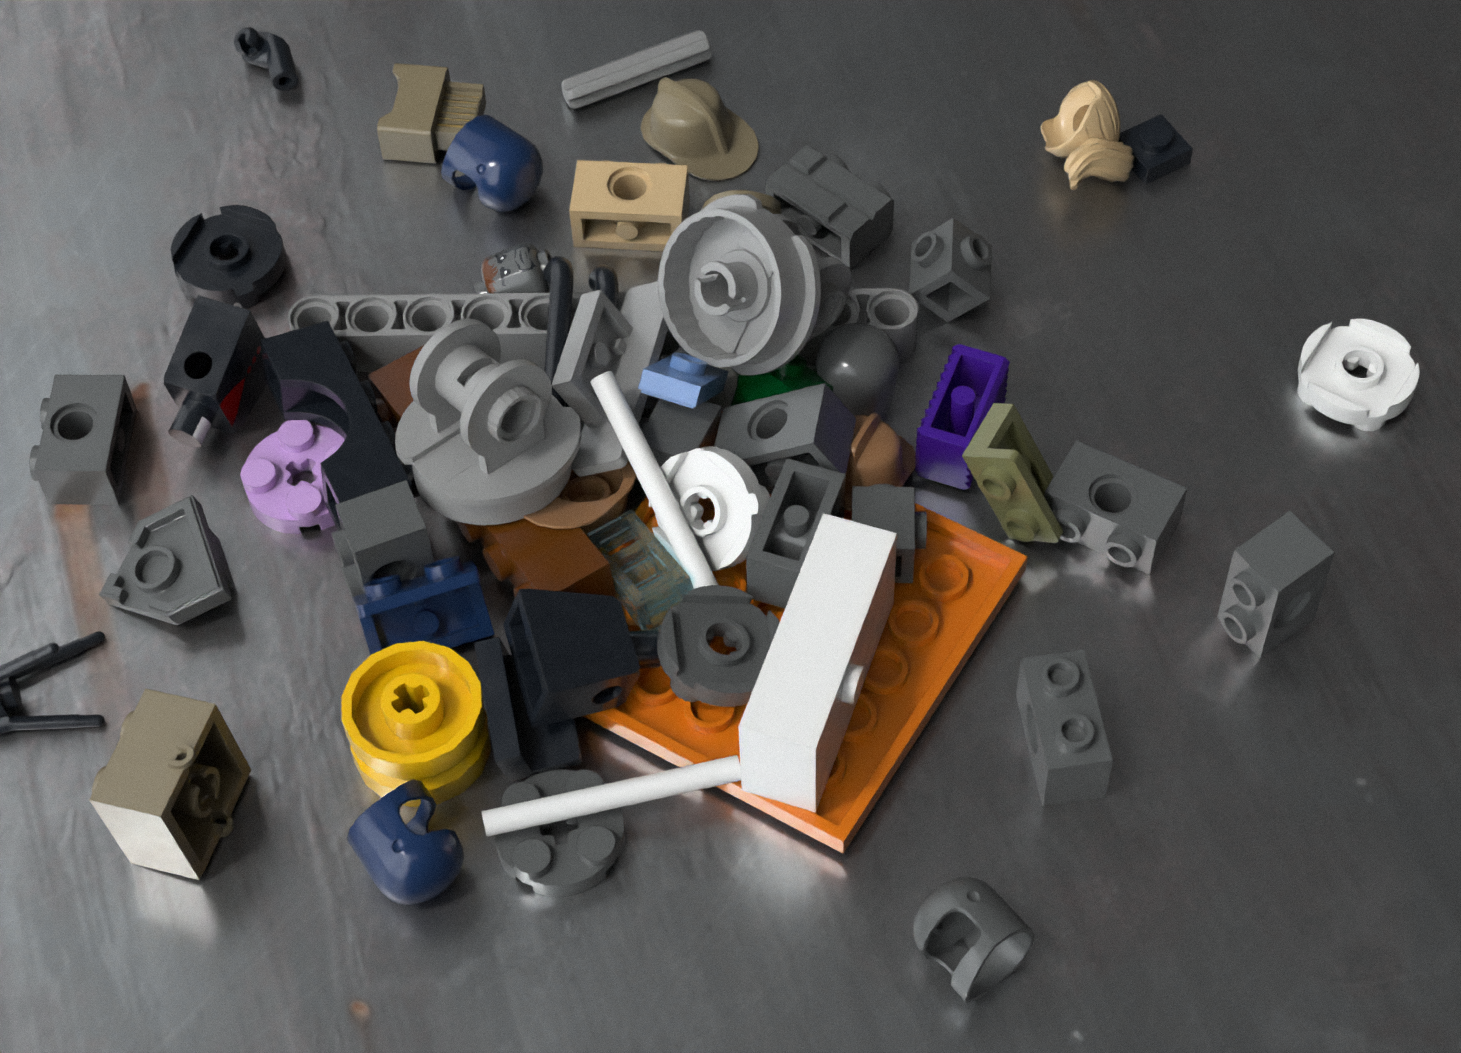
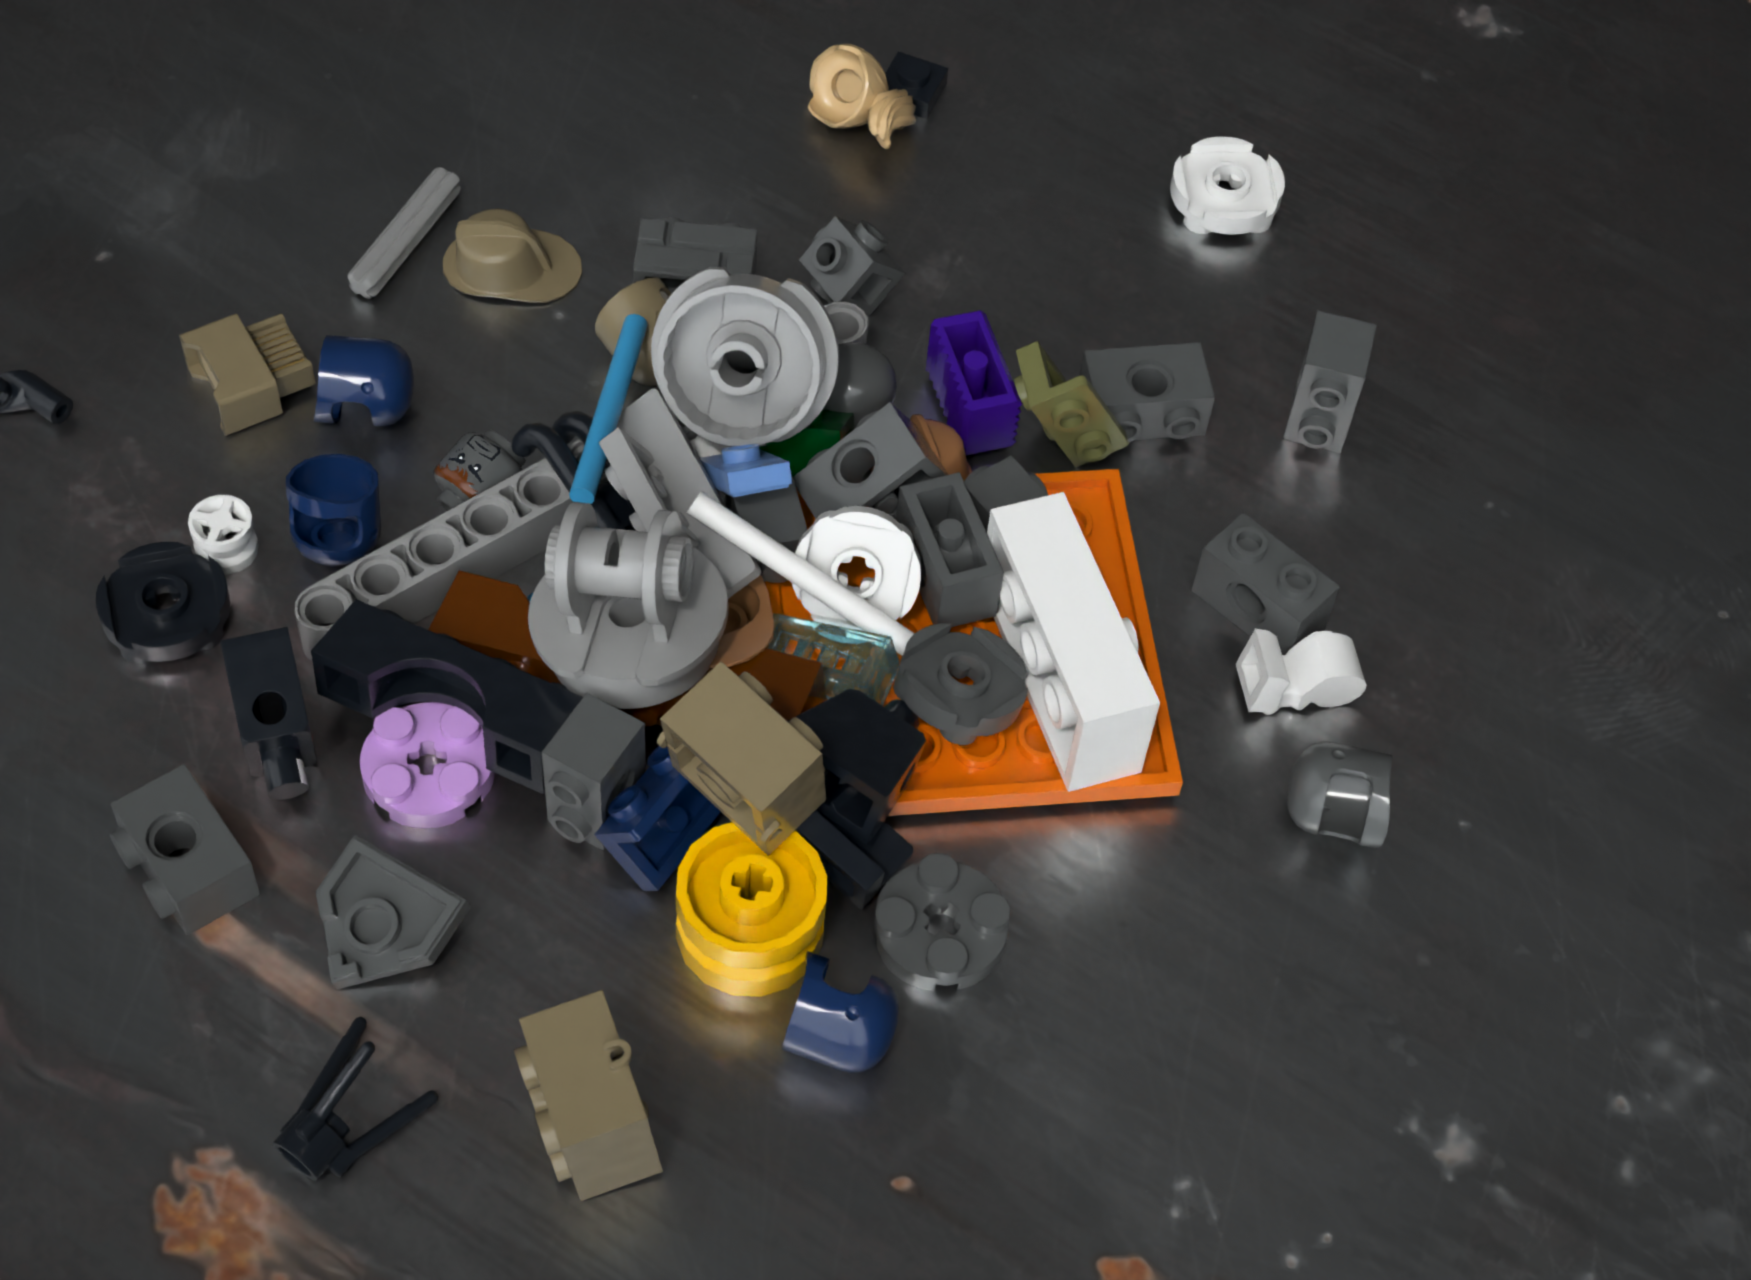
camera: 45 degrees left, 0 degrees up
white bar [481,755,741,837] -> none
tan brick [569,160,690,252] -> none
none -> white wheel [188,495,259,575]
none -> dark blue helmet [286,454,381,567]
none -> dark azure bar [569,314,648,504]
none -> dark tan brick [656,661,826,856]
none -> white leg [1235,628,1367,715]

